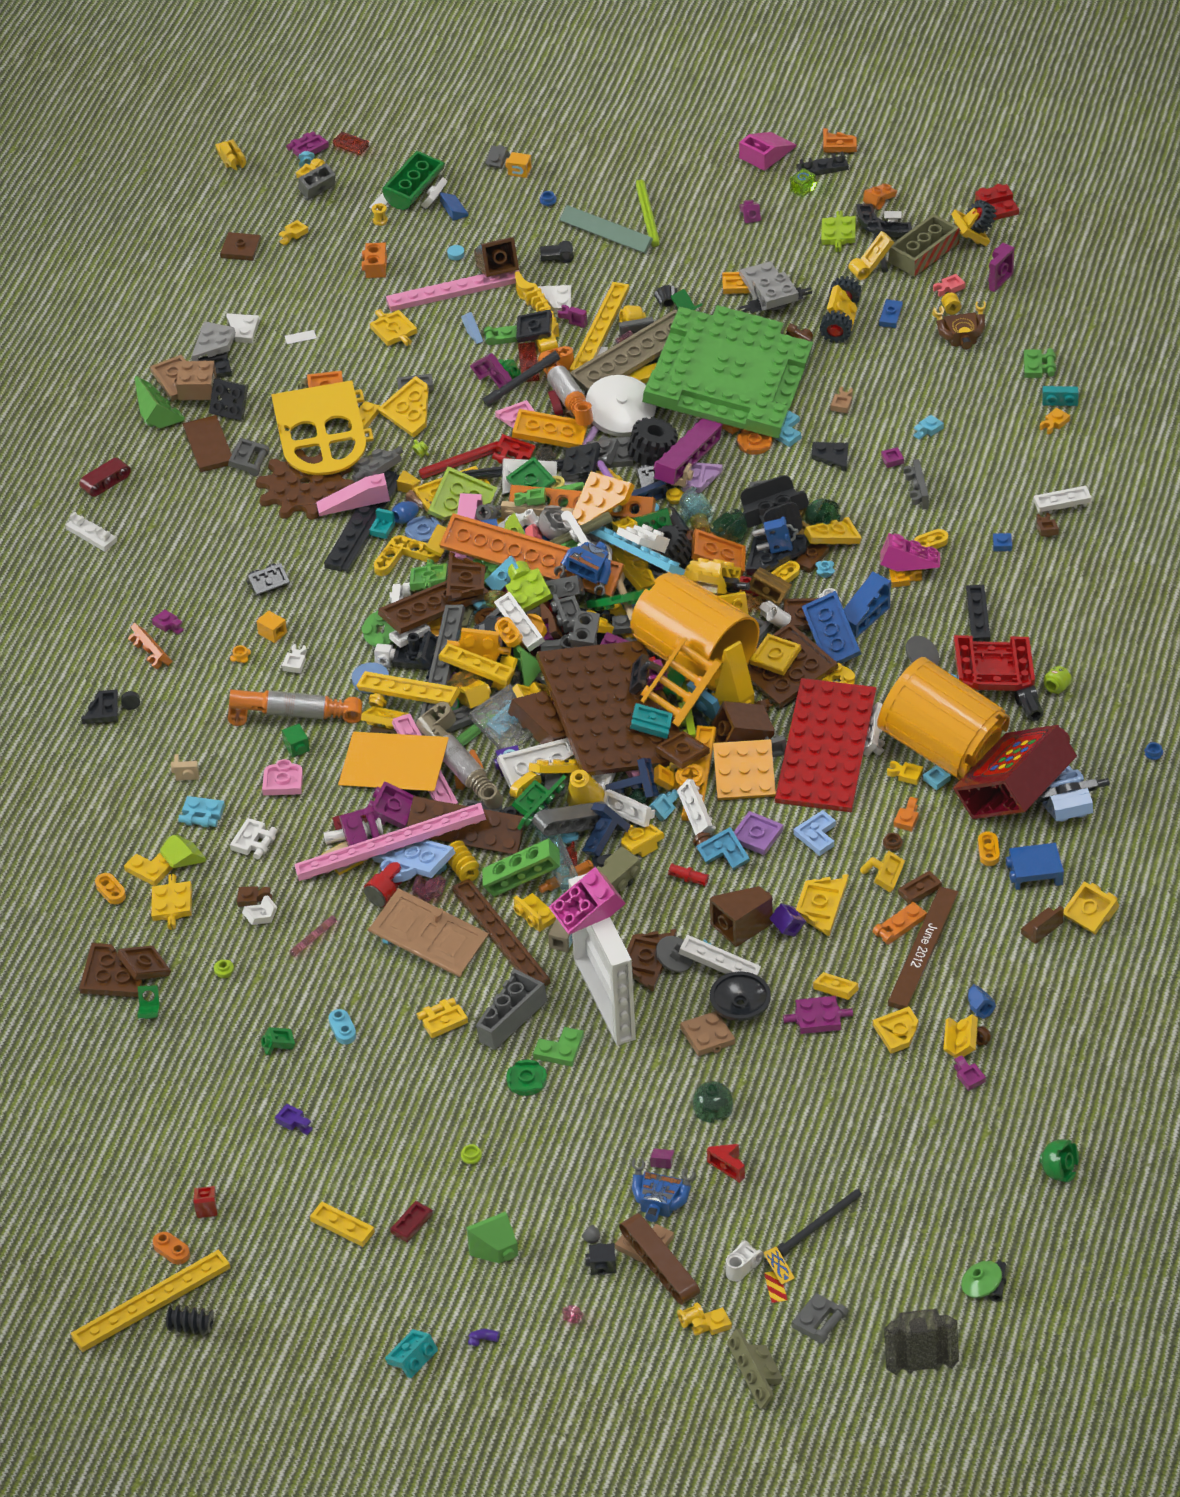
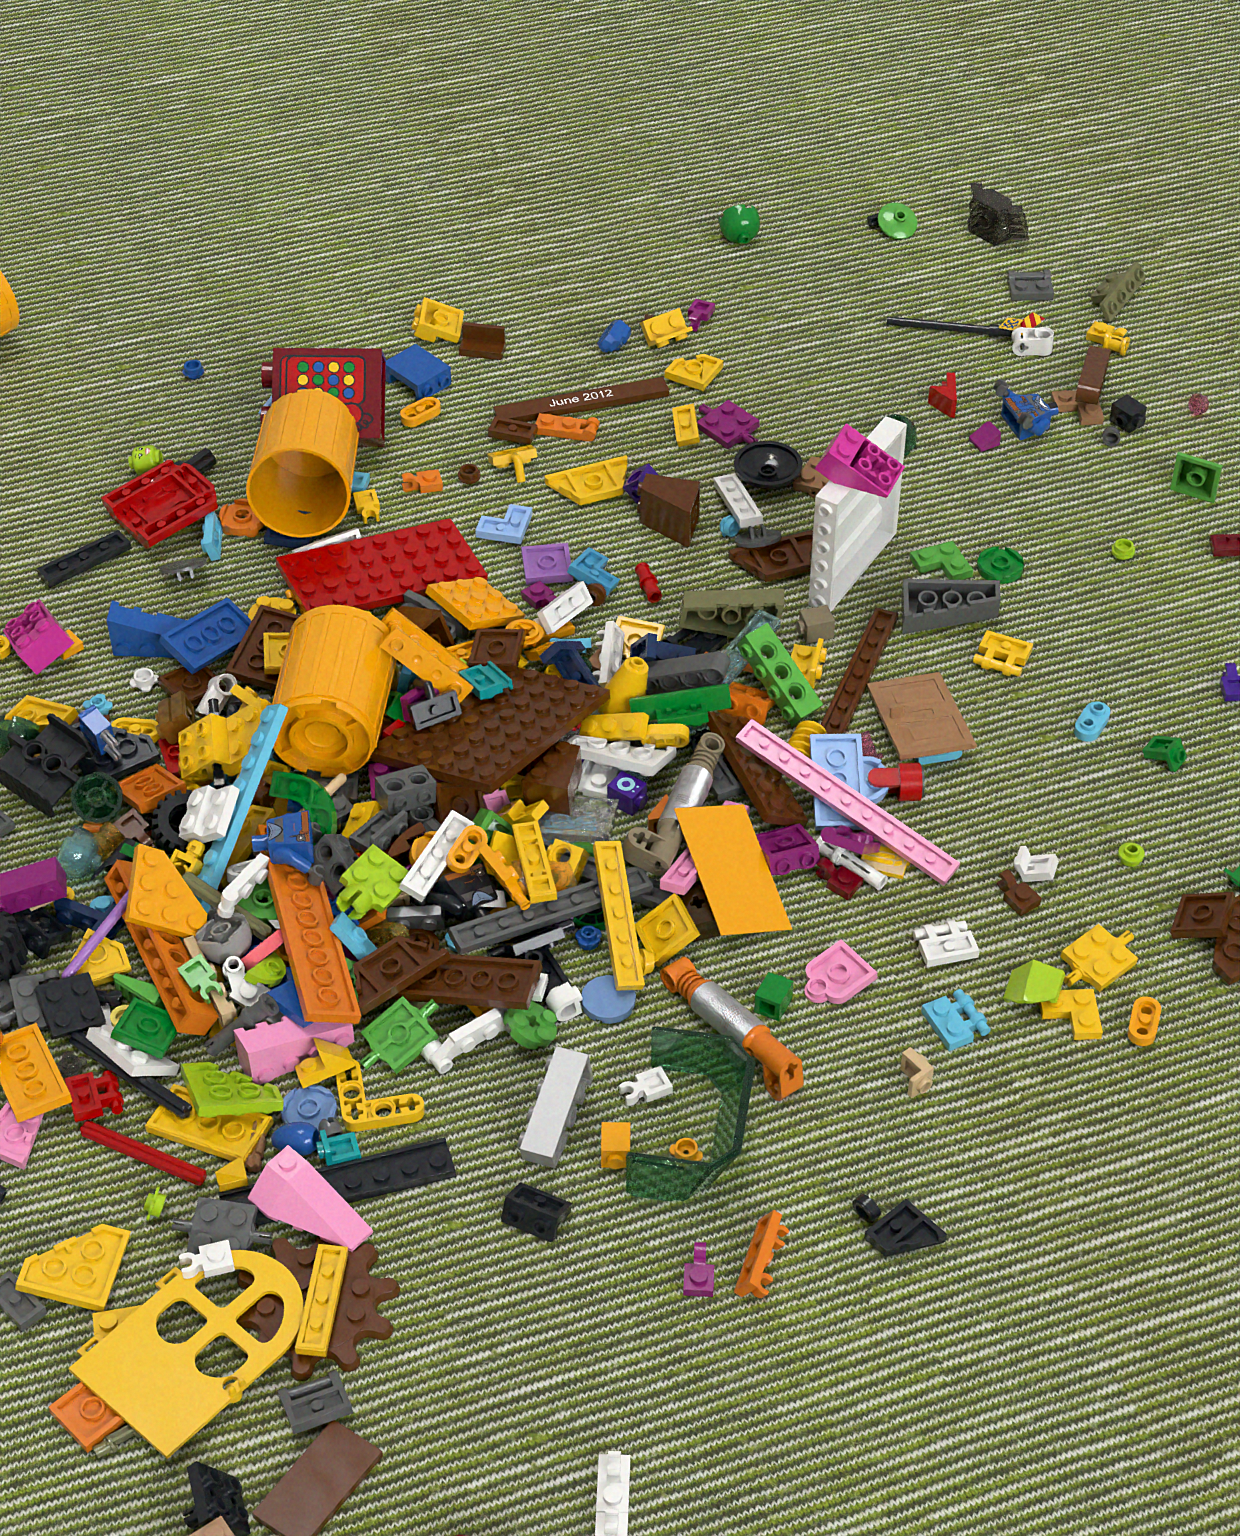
camera: 130 degrees left, 0 degrees up
clear pink bar [290,915,337,957] -> none
none -> white plate [179,1240,235,1279]
none -> yellow tile [295,1244,349,1357]
none -> dark grey hinge [318,1117,343,1138]
none -> wedge [517,1046,594,1168]
none -> magenta plate [521,581,557,609]
none -> clear green piece [626,1026,756,1202]

